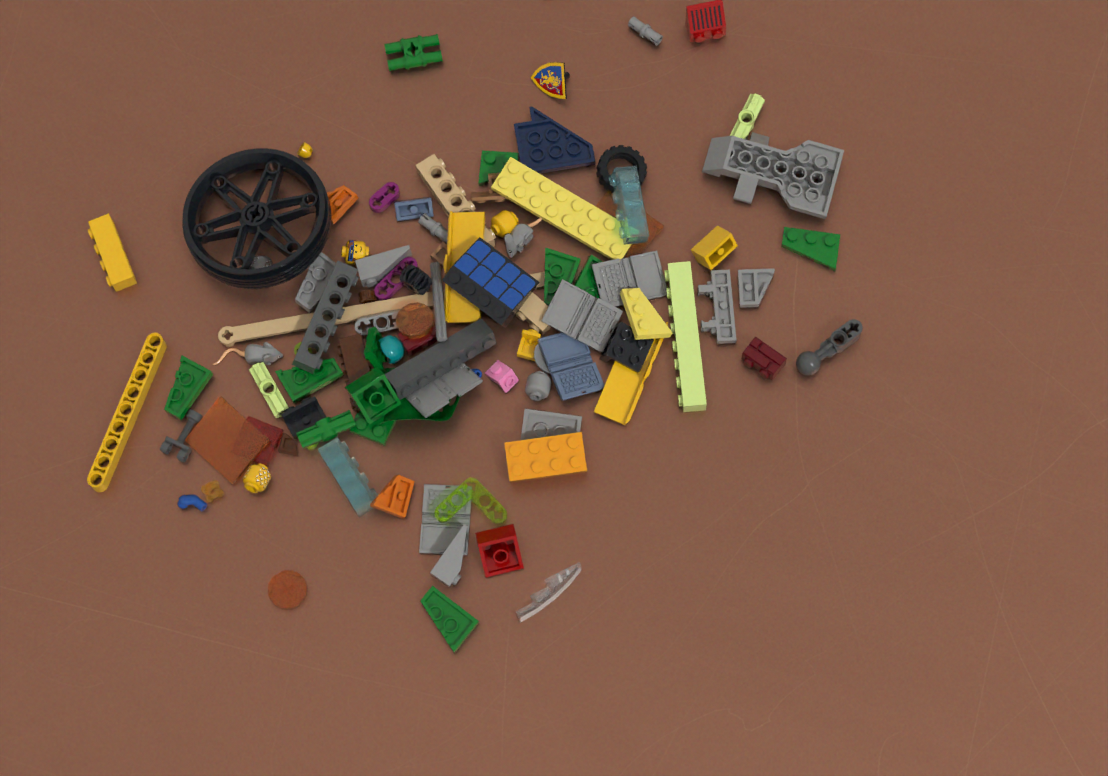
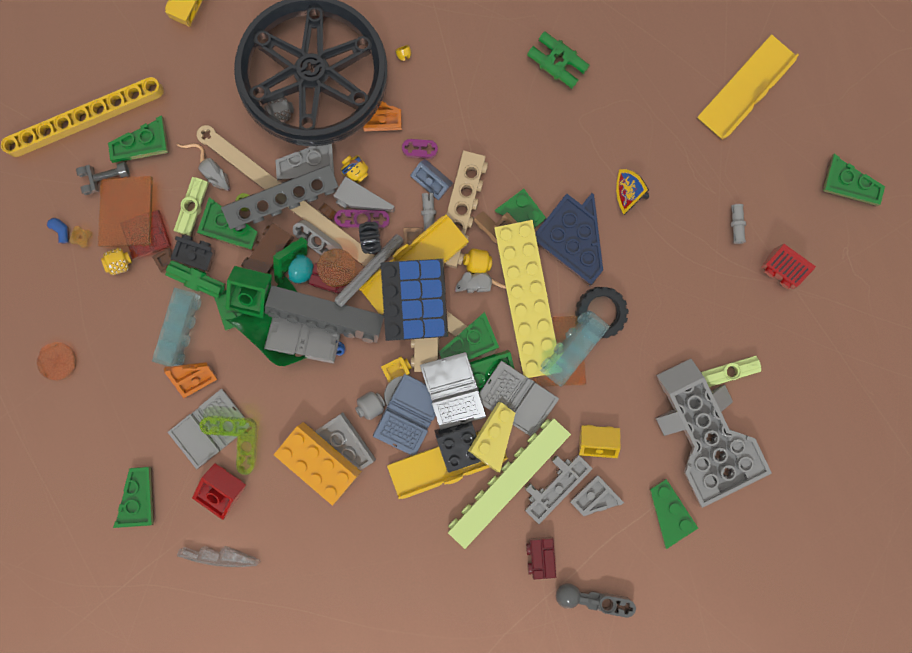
camera: 45 degrees right, 15 degrees up
light grey slope [430,524,467,587] -> none
bright pink bracket [485,360,519,393] -> none

